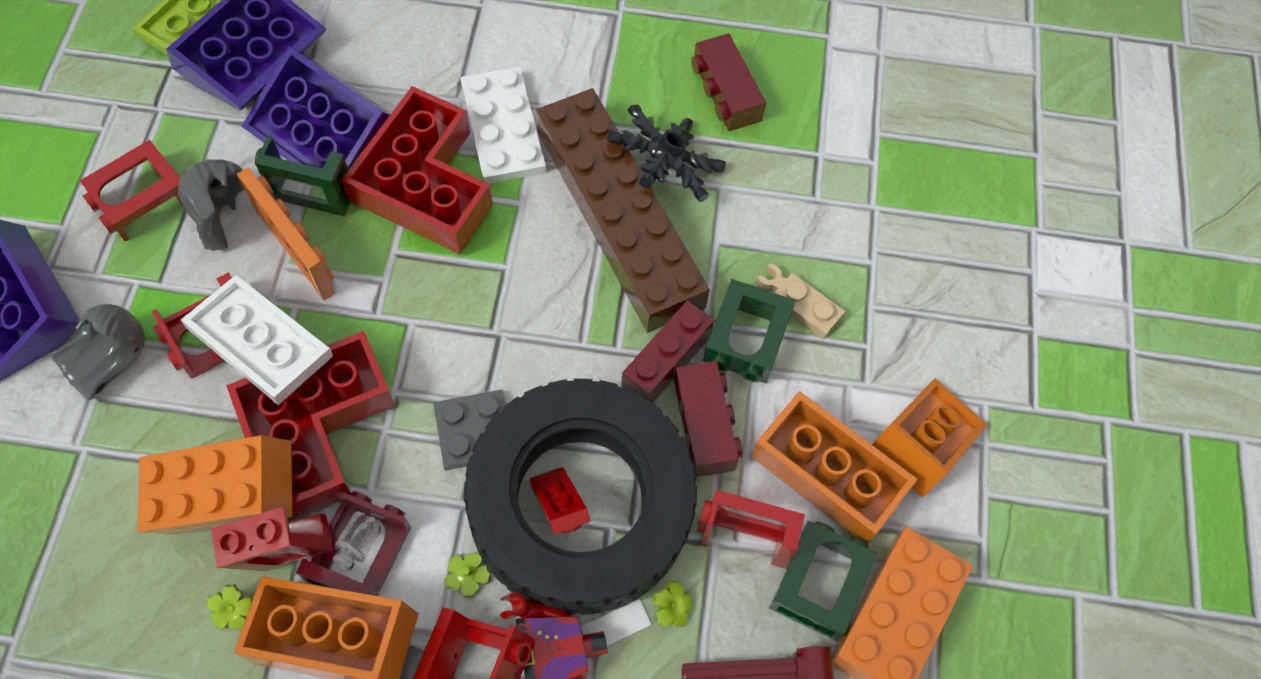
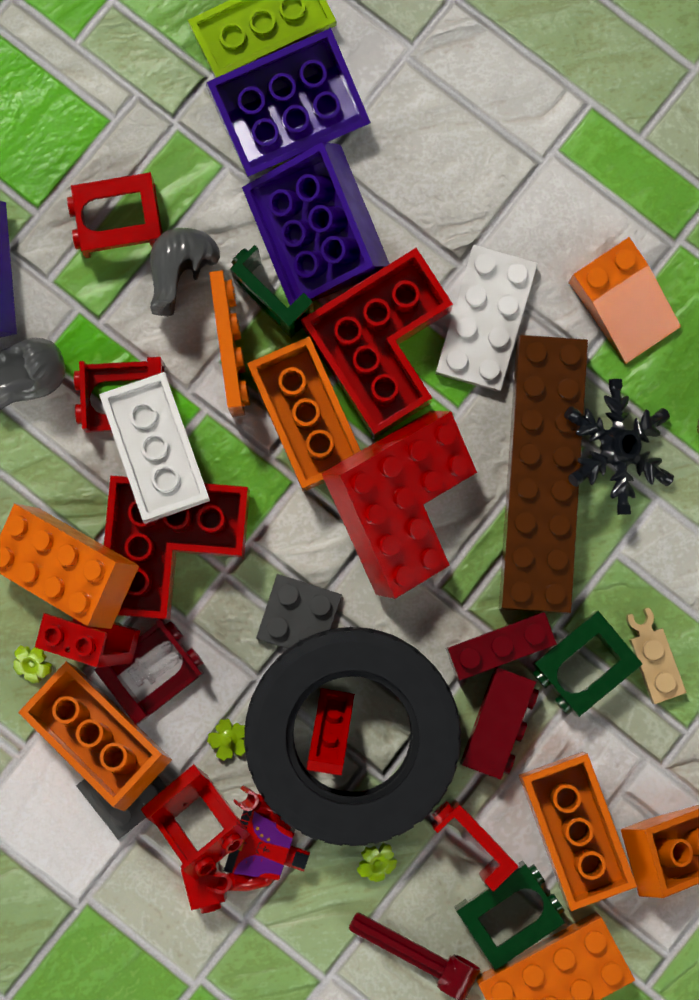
camera: 35 degrees right, 20 degrees up
white sticker [581,600,651,646] -> none
none -> orange brick [247,336,361,492]
none -> red brick [321,411,477,599]
none -> orange slope [568,237,681,364]

